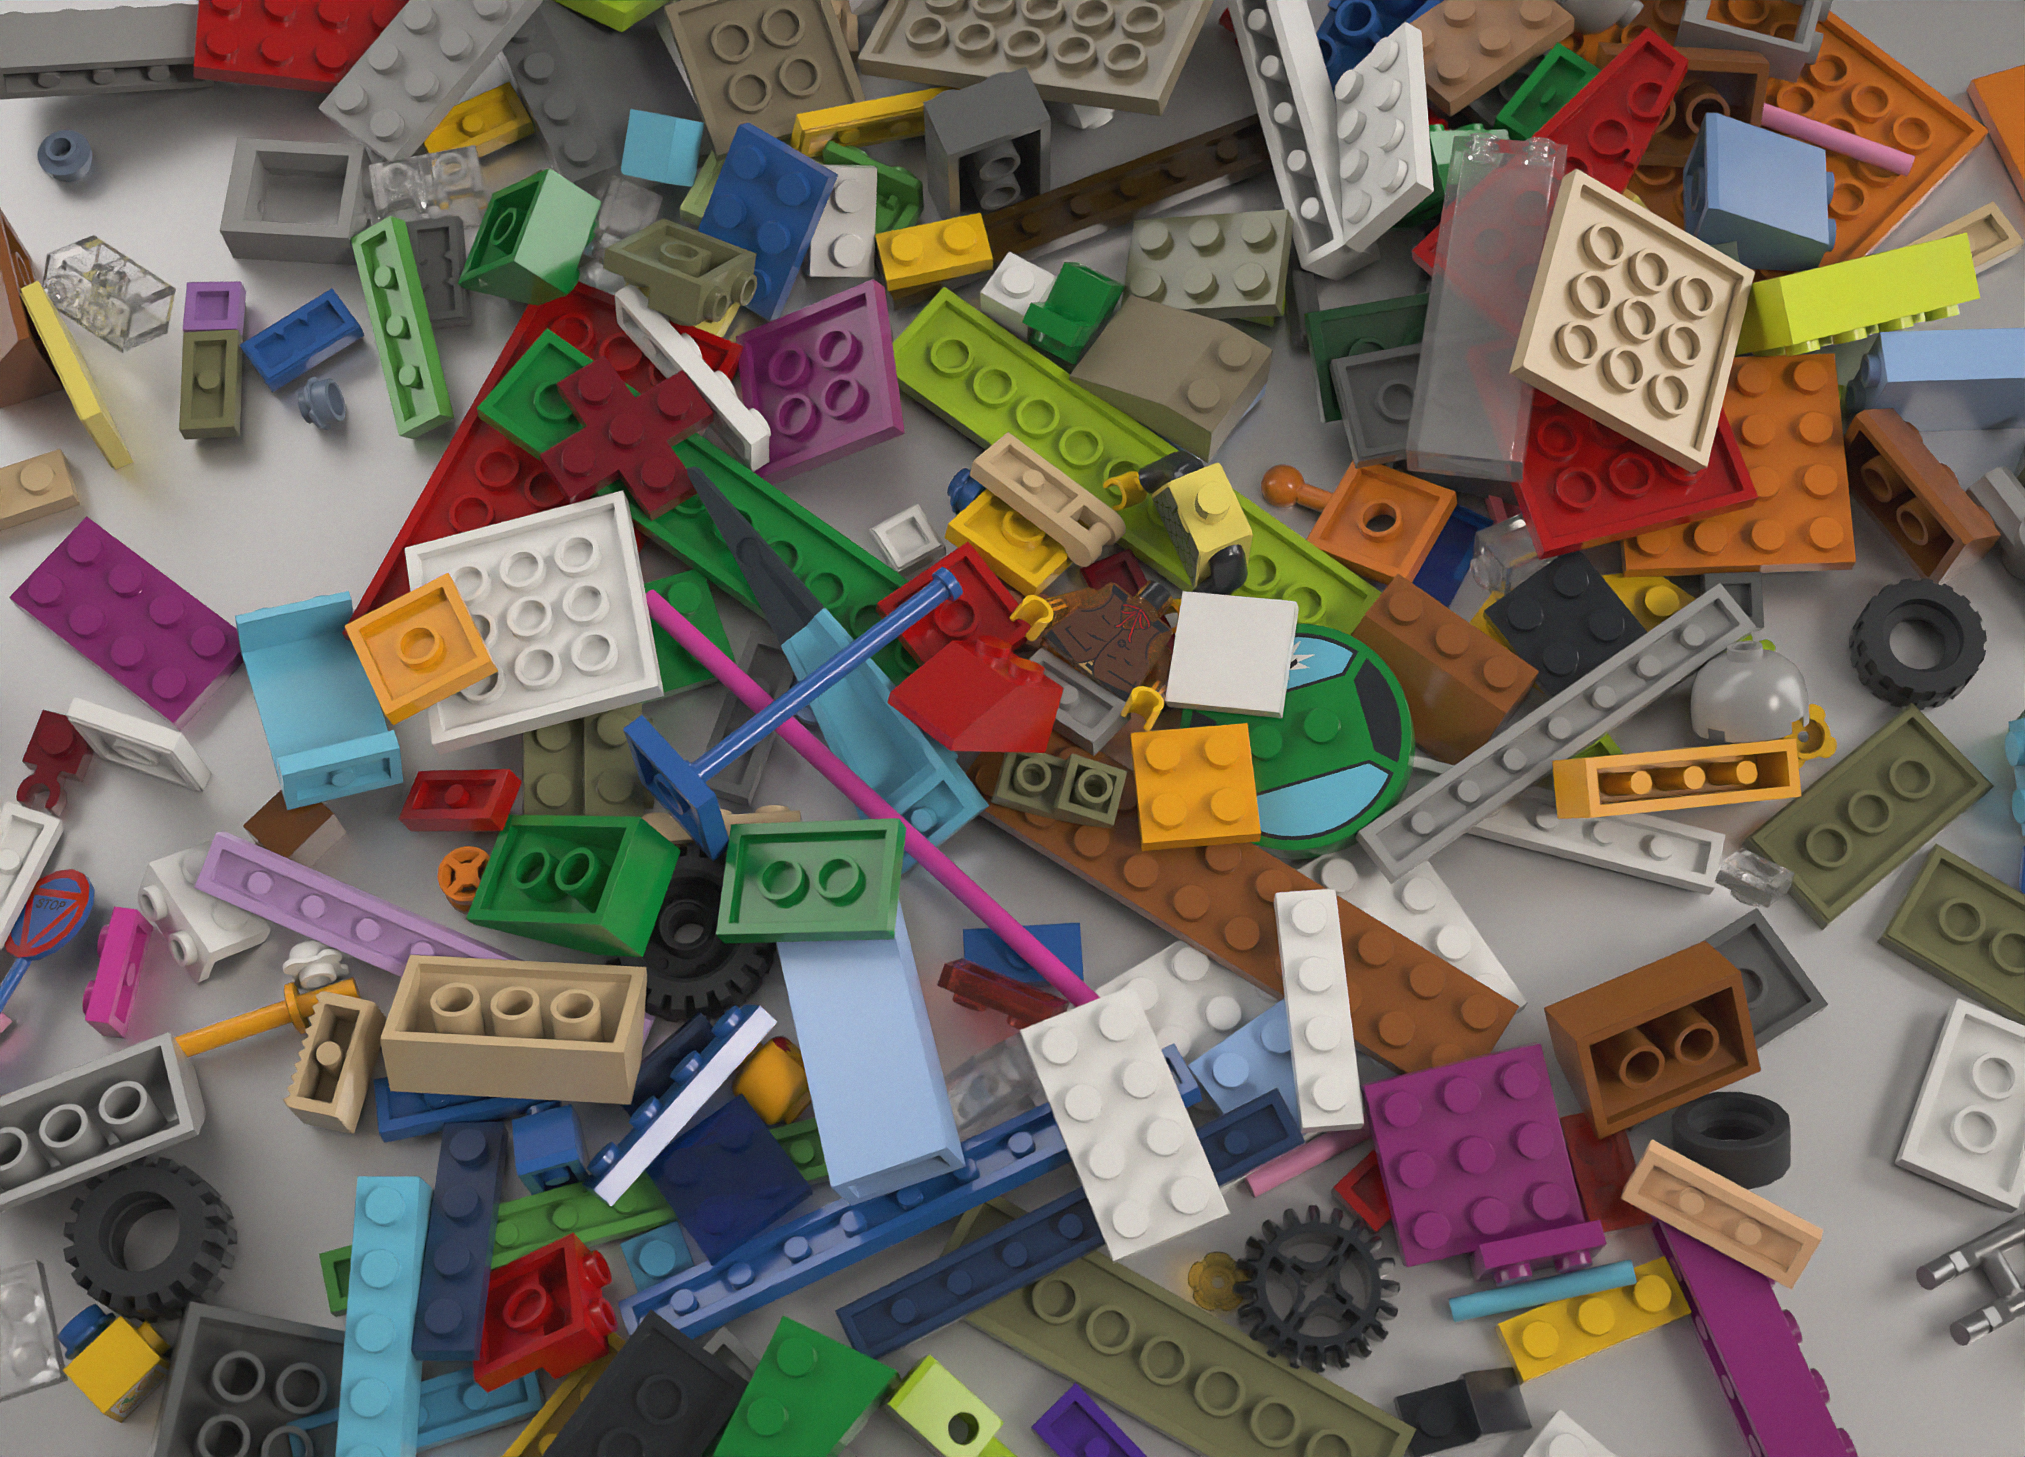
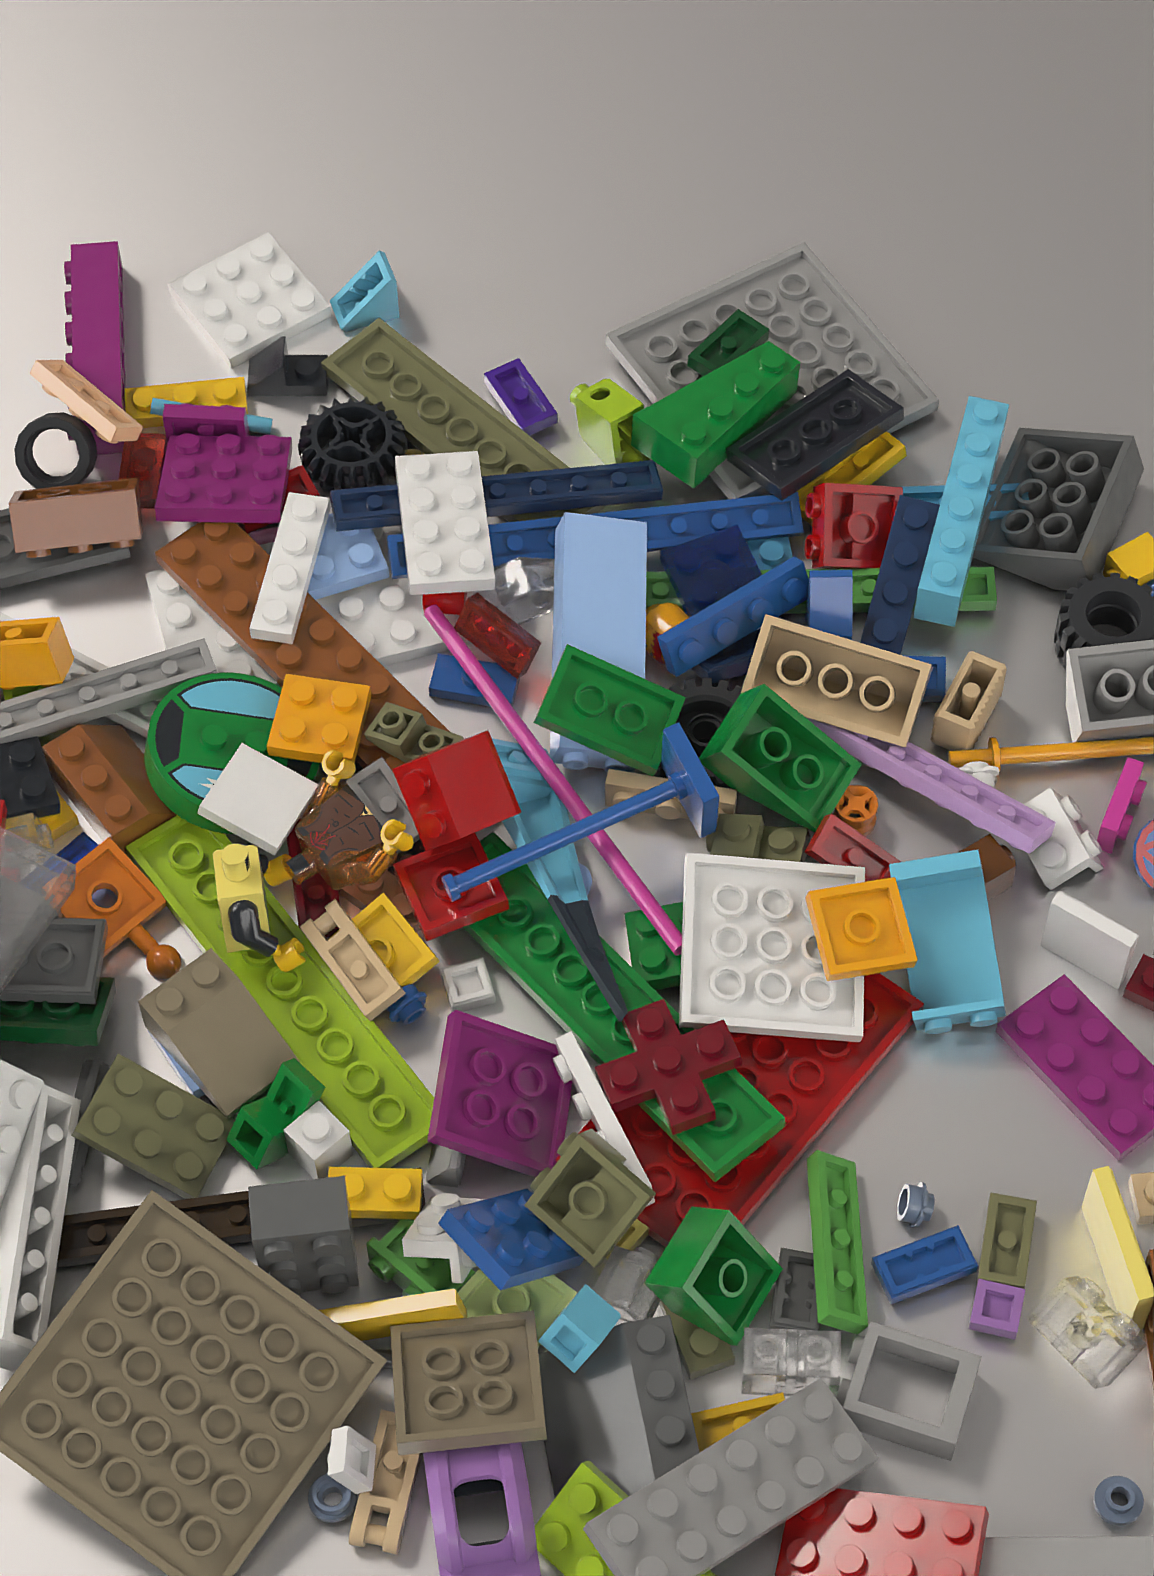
camera: 165 degrees left, 10 degrees down
dark grey plate [704,630,797,807] -> none

